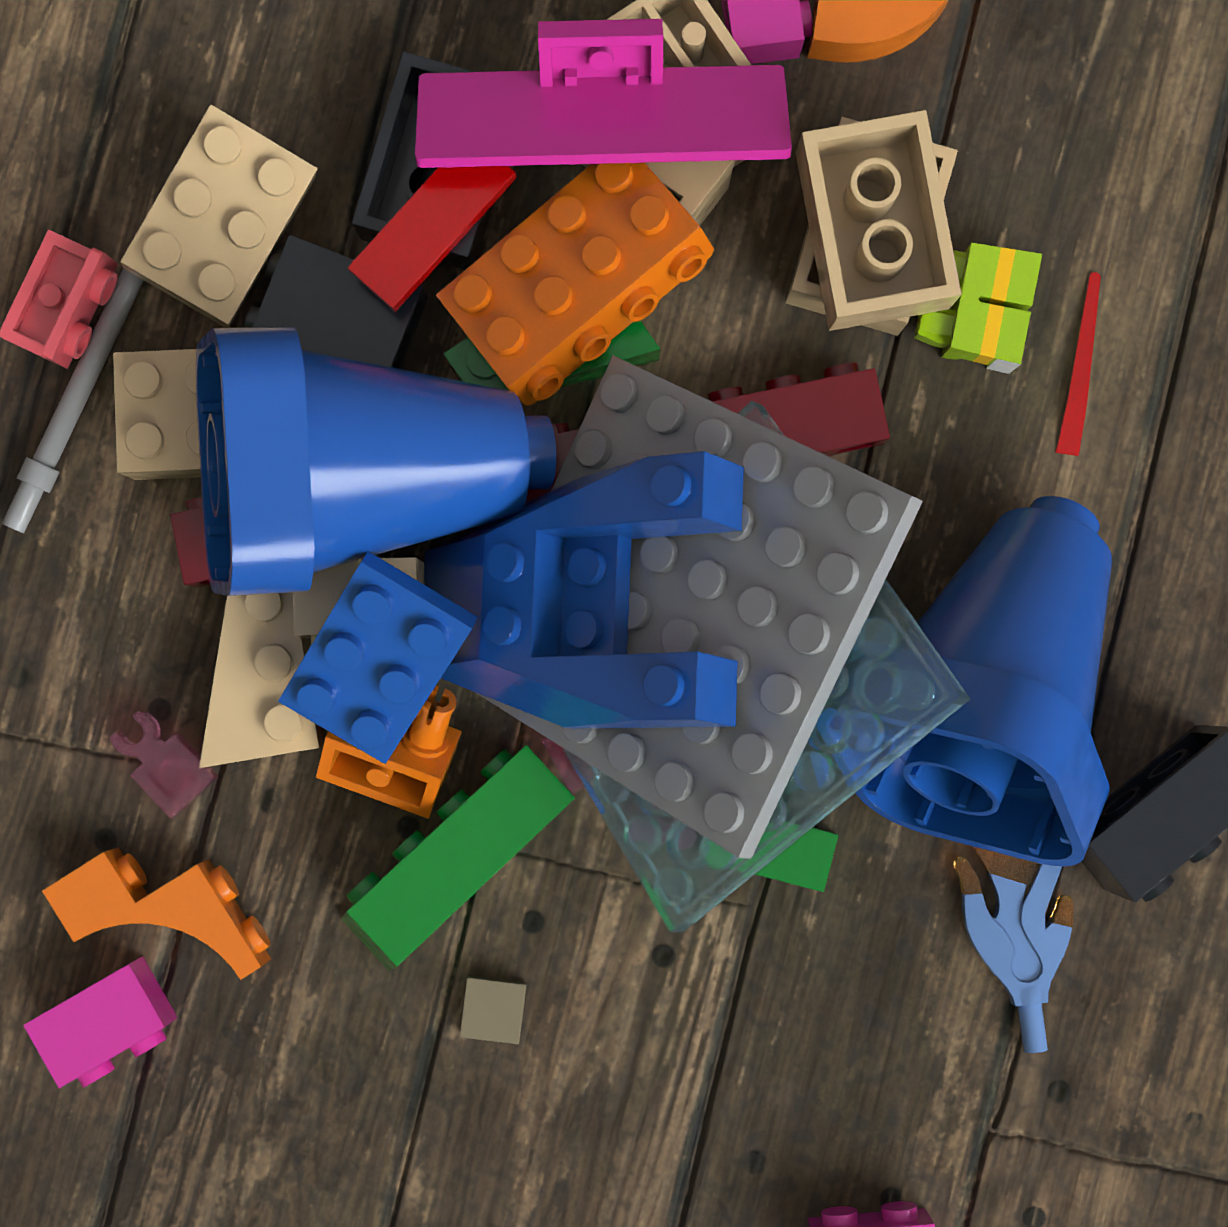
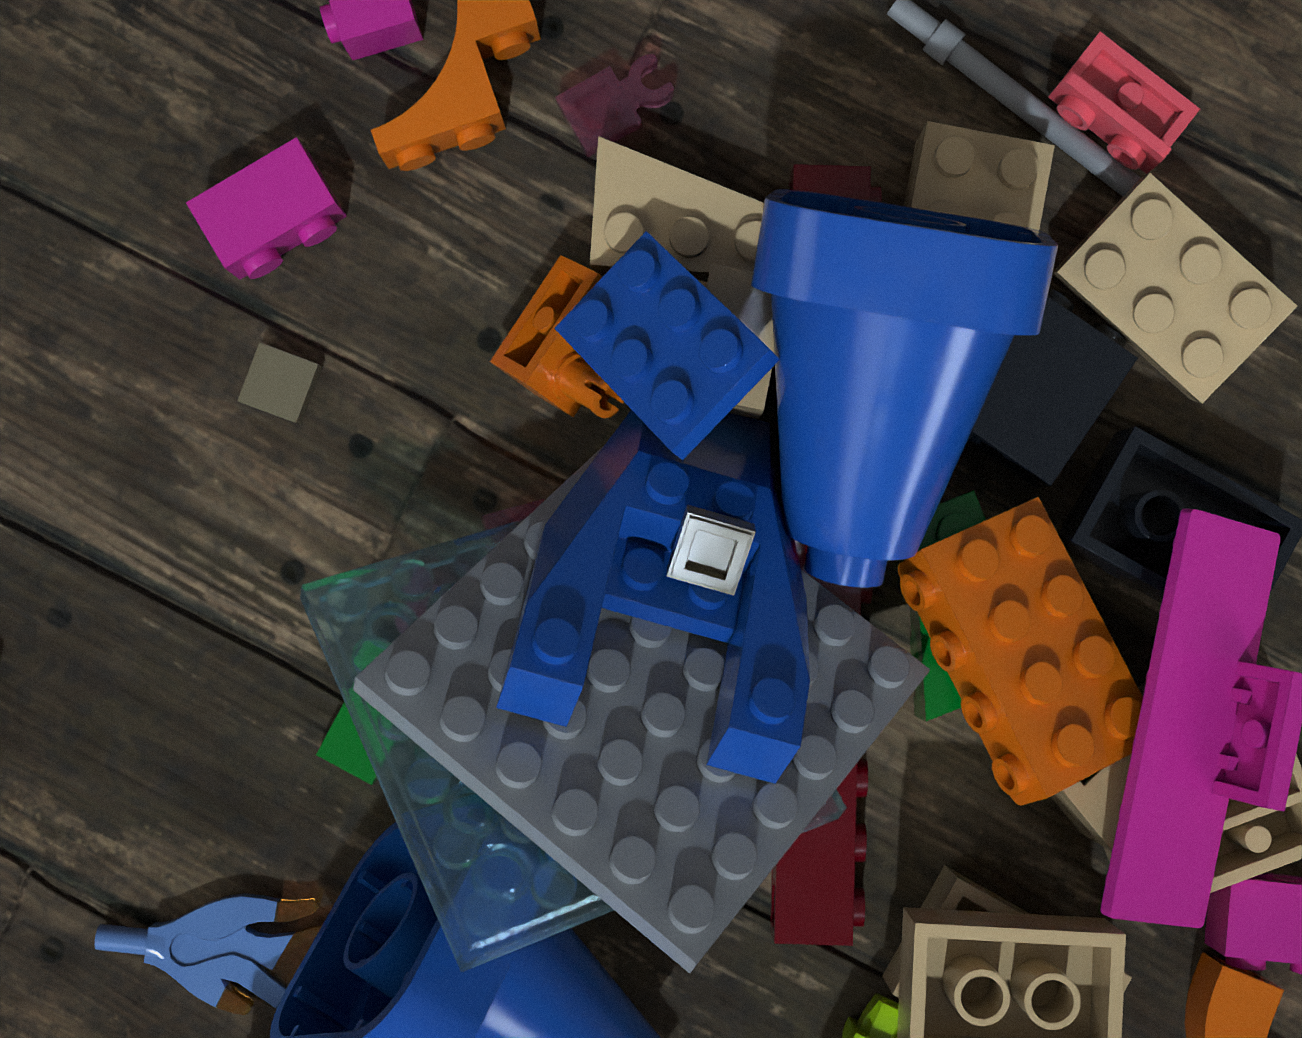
camera: 110 degrees right, 0 degrees up
green wedge [341,745,575,971] -> none
red tile [347,166,517,312] -> none
none -> dark pink brick [186,137,347,280]
none -> tile [667,504,756,596]

